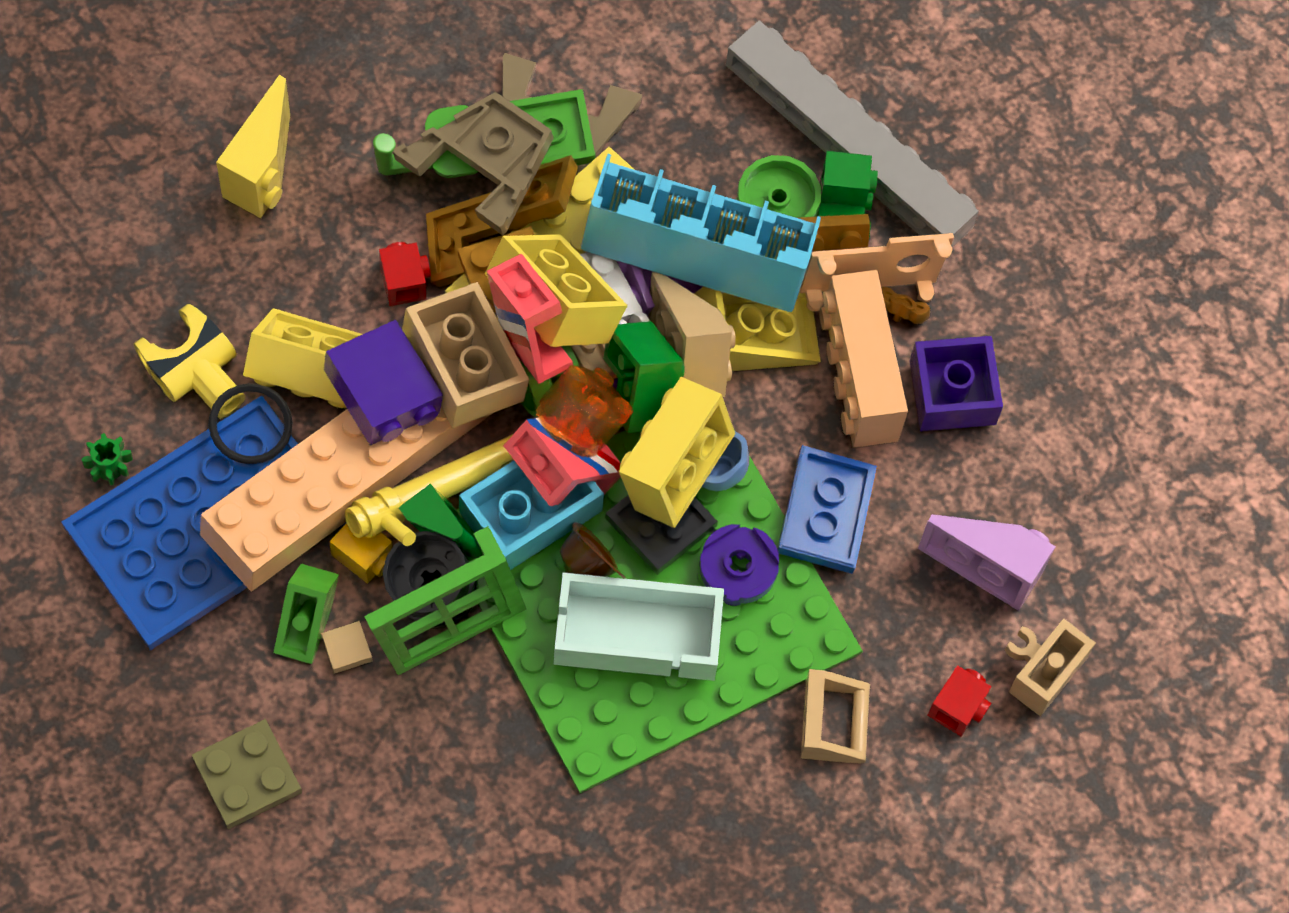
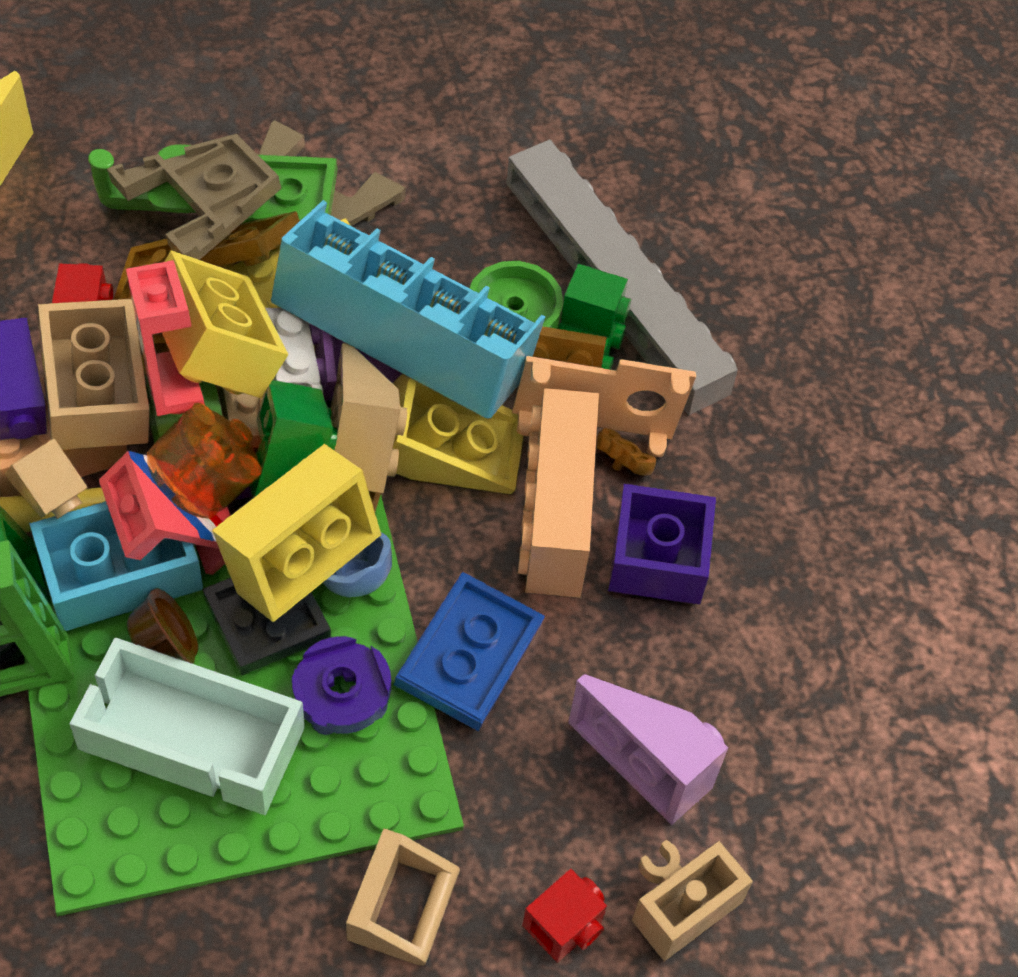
camera: 15 degrees right, 10 degrees down
none -> tan slope [5,438,88,519]

